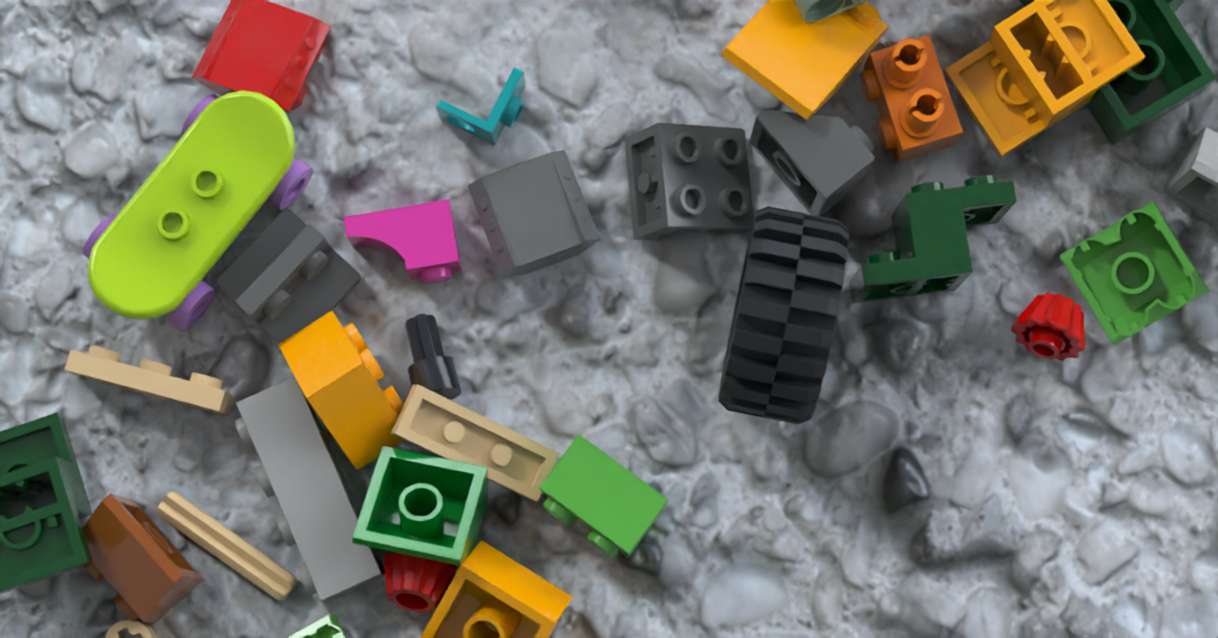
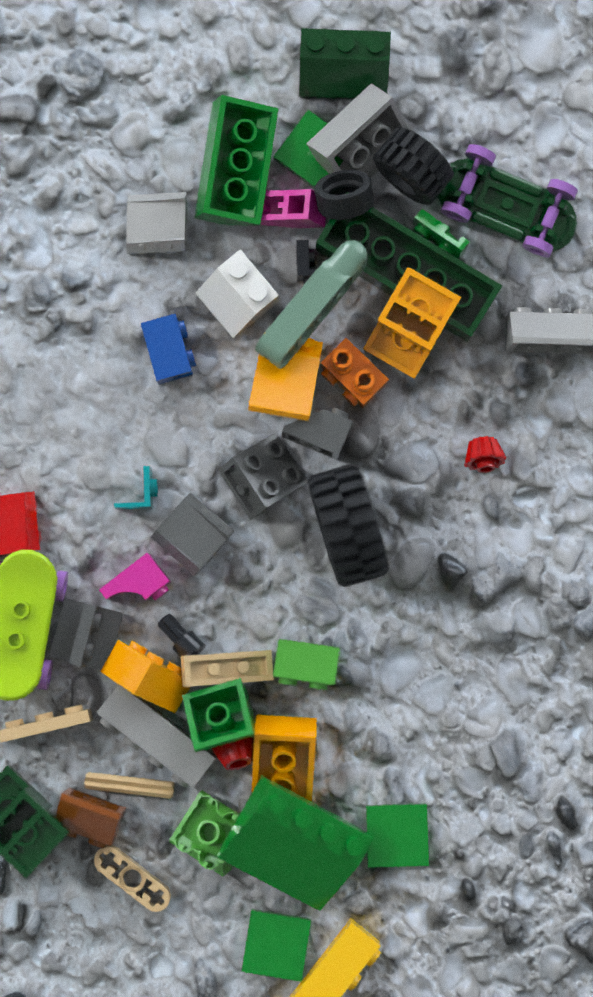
camera: 30 degrees left, 5 degrees up
dark green bracket [849,175,1017,304] -> none
bright green slope [1059,201,1210,345] -> none

